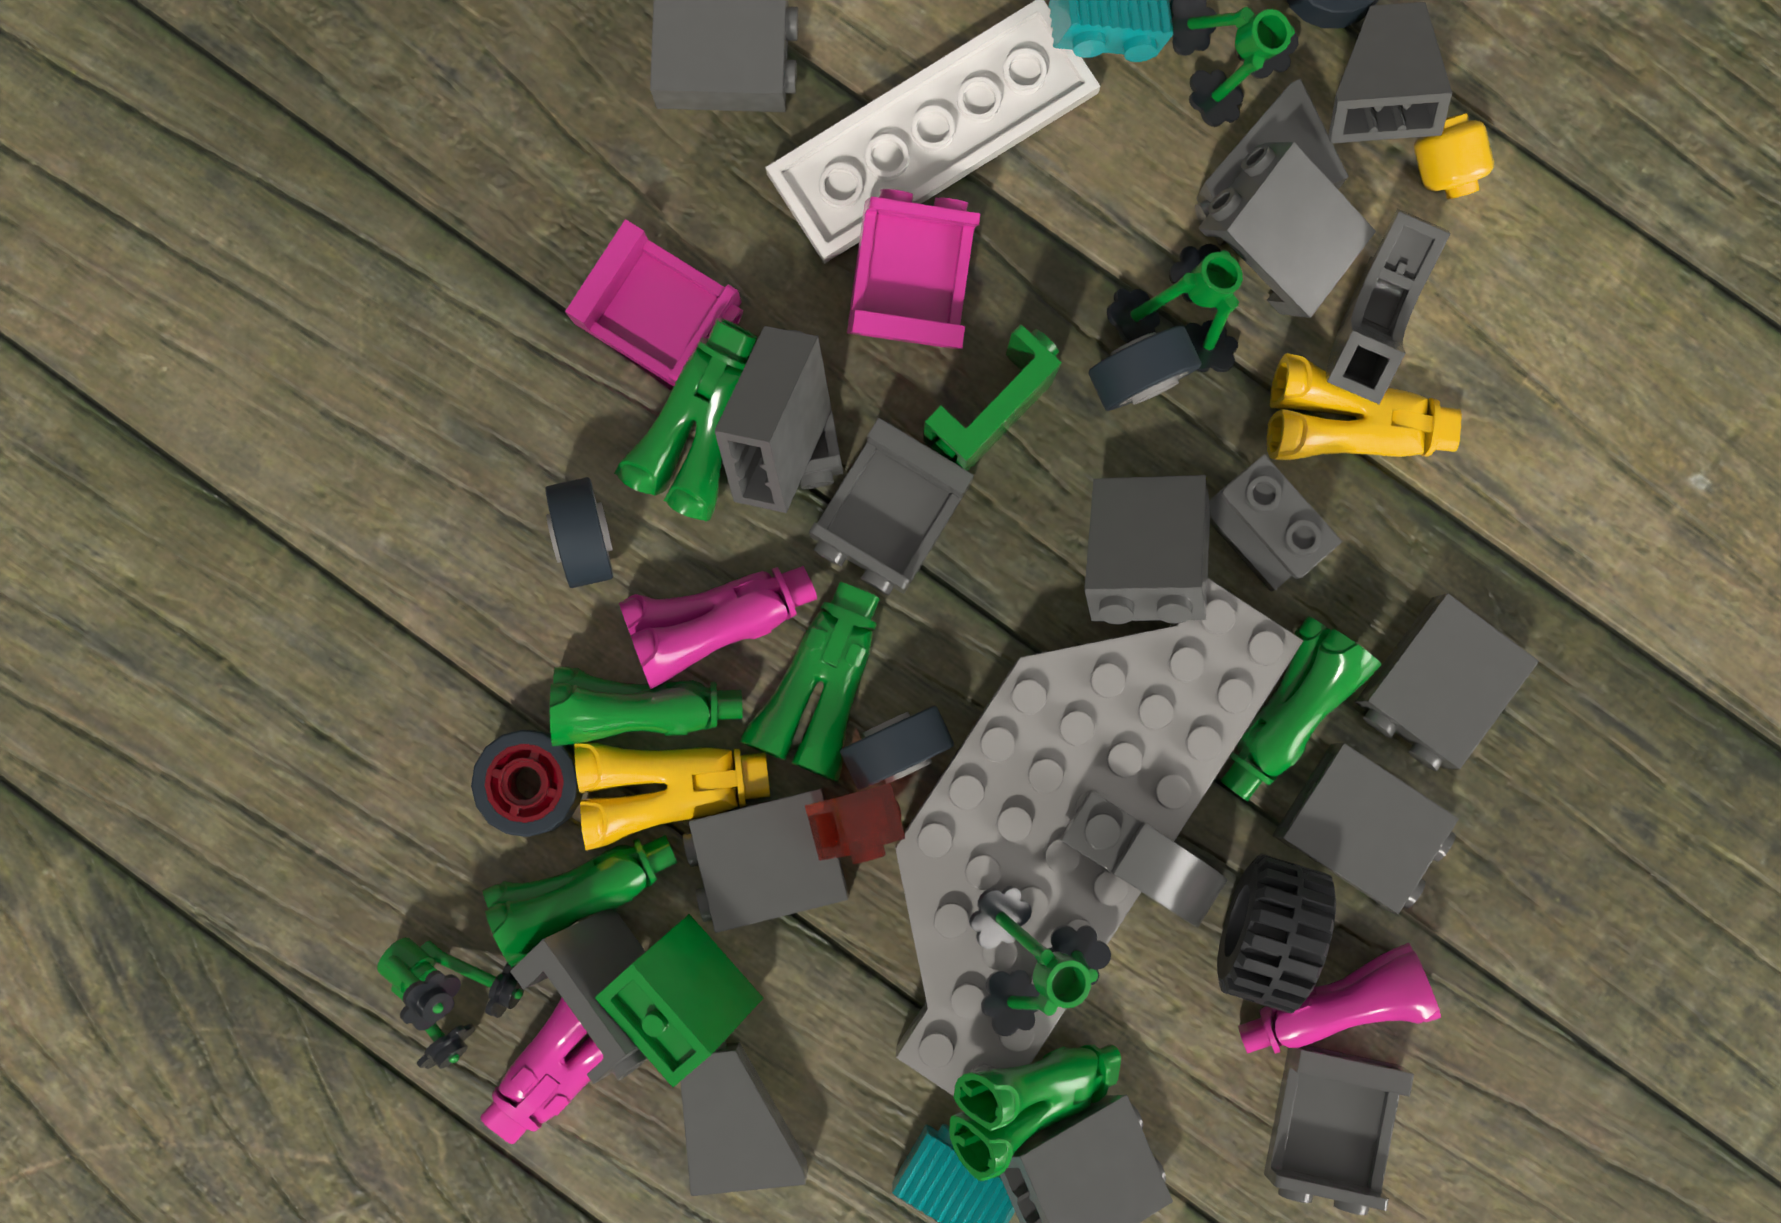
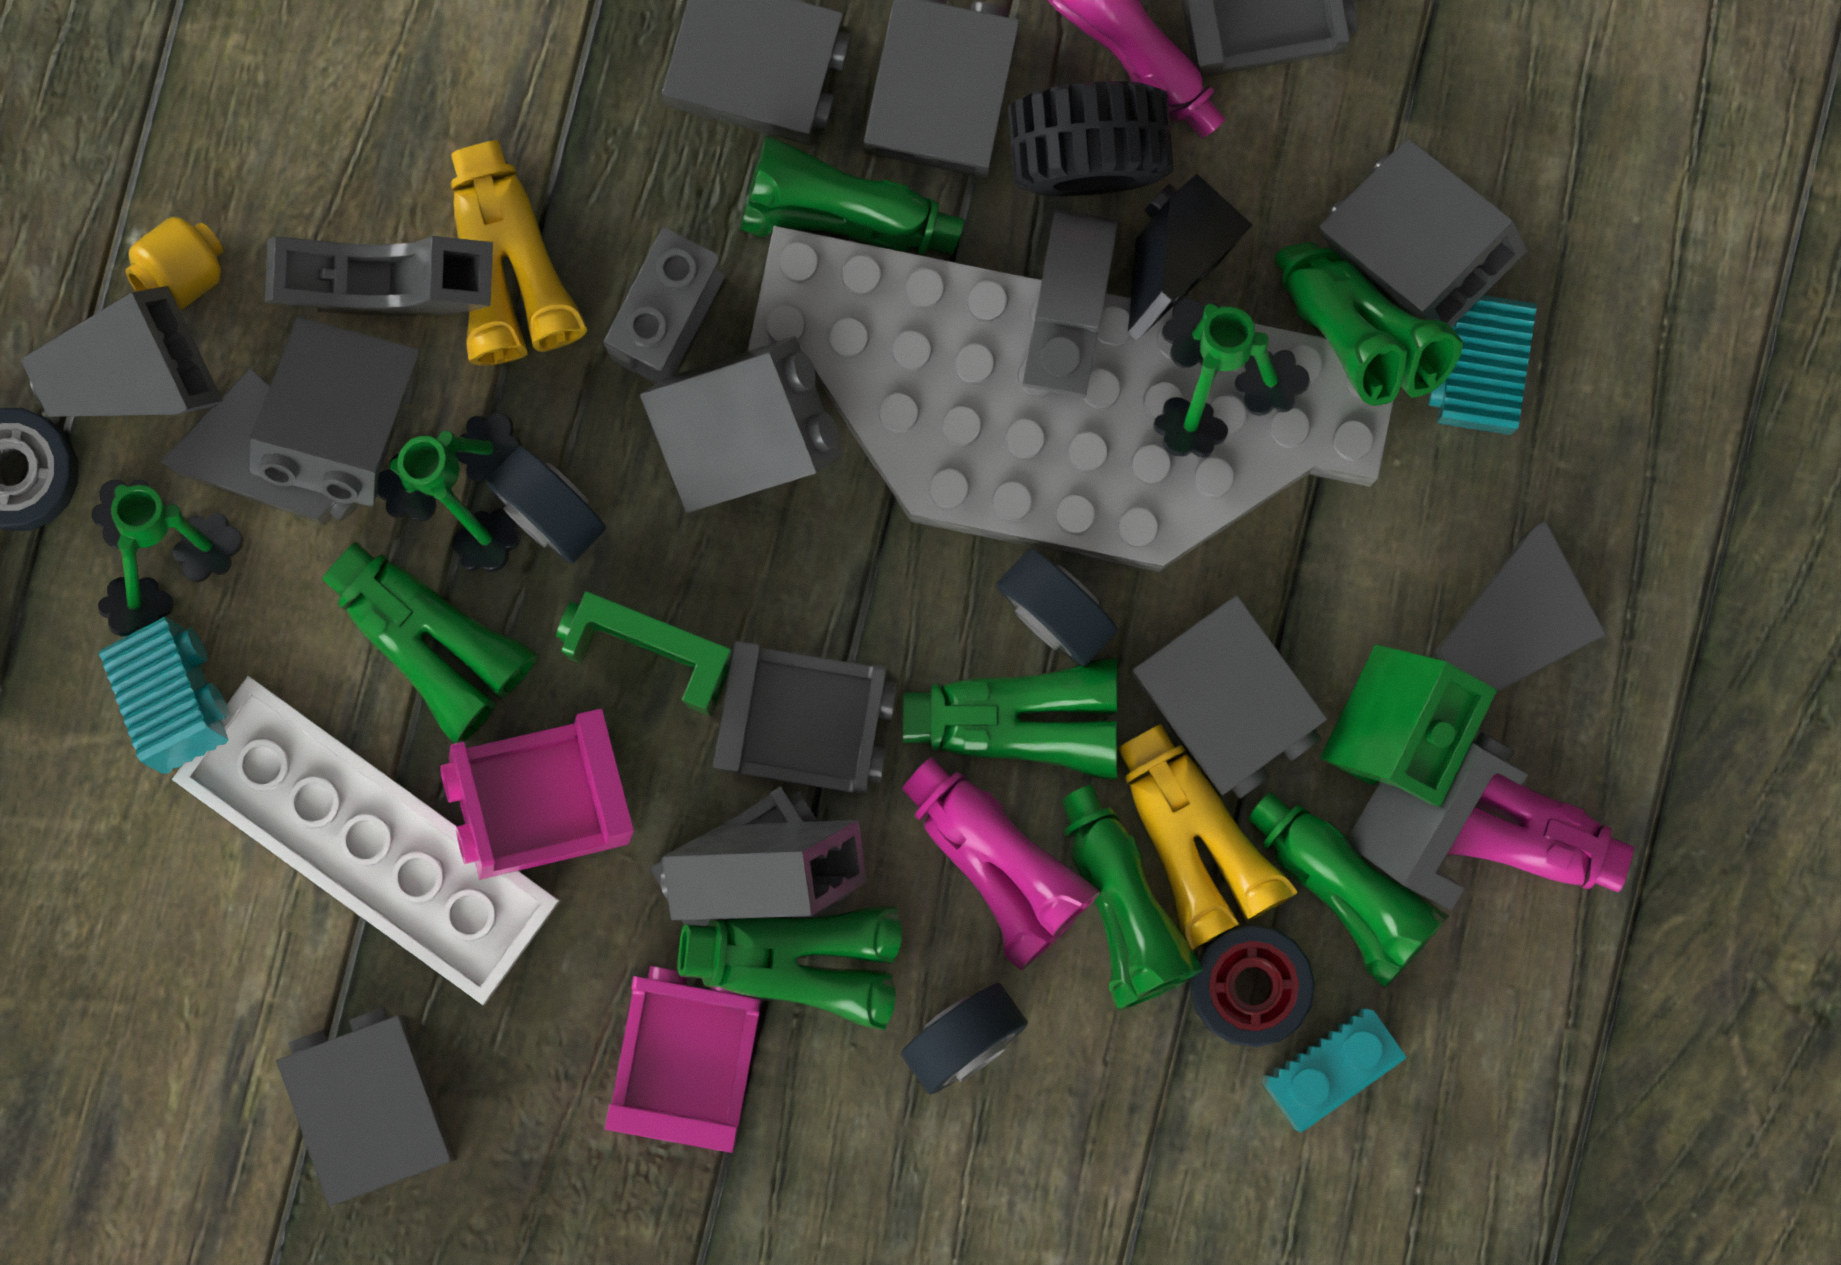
camera: 115 degrees left, 0 degrees up
plant [377,937,524,1069] -> none
clear red brick [805,783,905,864] -> none
none -> green piece [322,542,540,744]
none -> black slope [1128,174,1253,341]
none -> teal brick [1262,1008,1407,1133]

